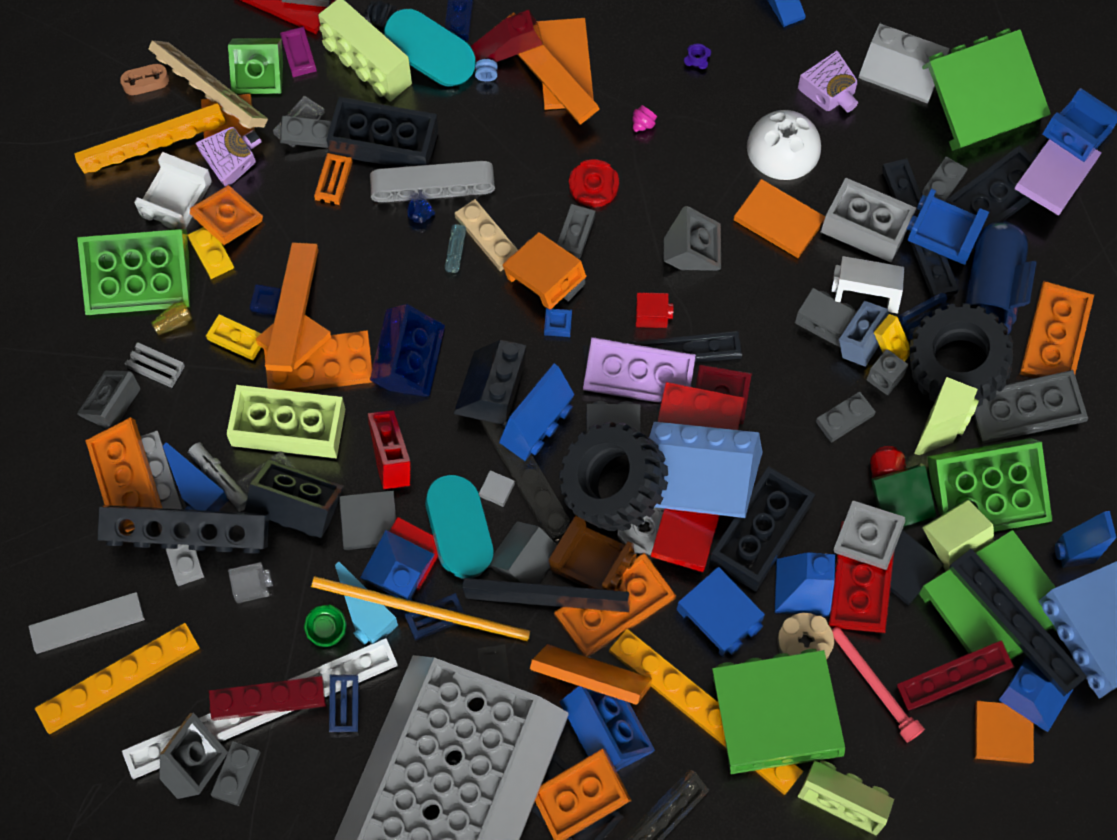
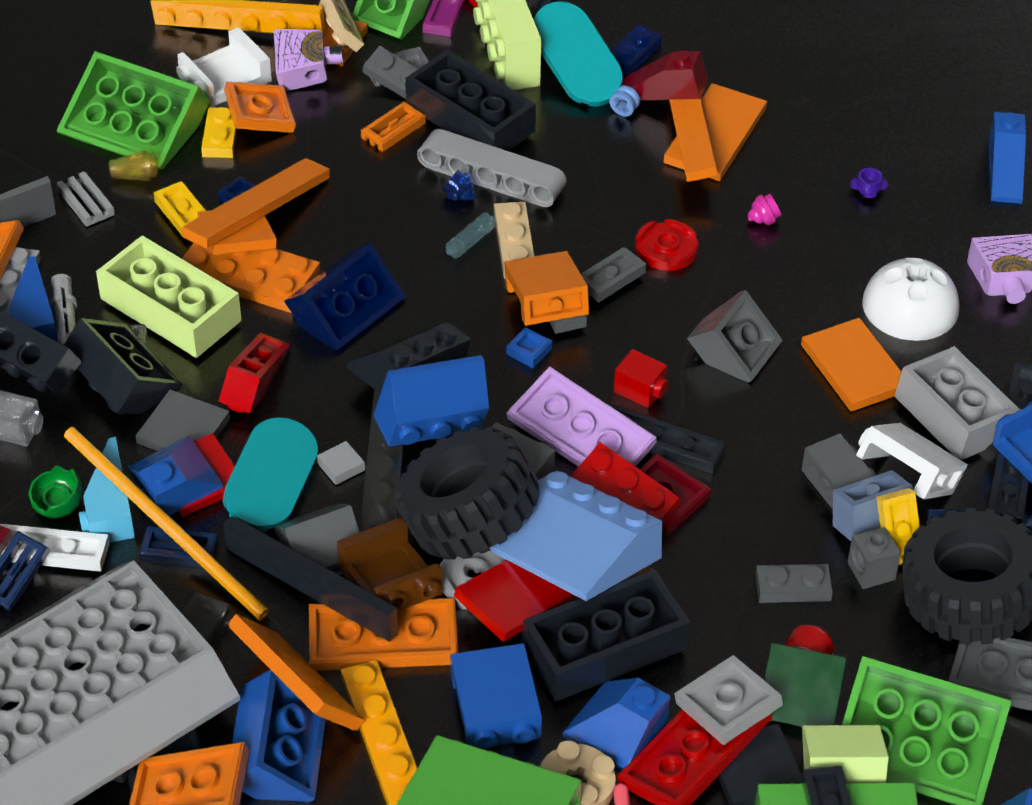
camera: 30 degrees right, 20 degrees down
yellowish green slope [914,377,979,455] -> none

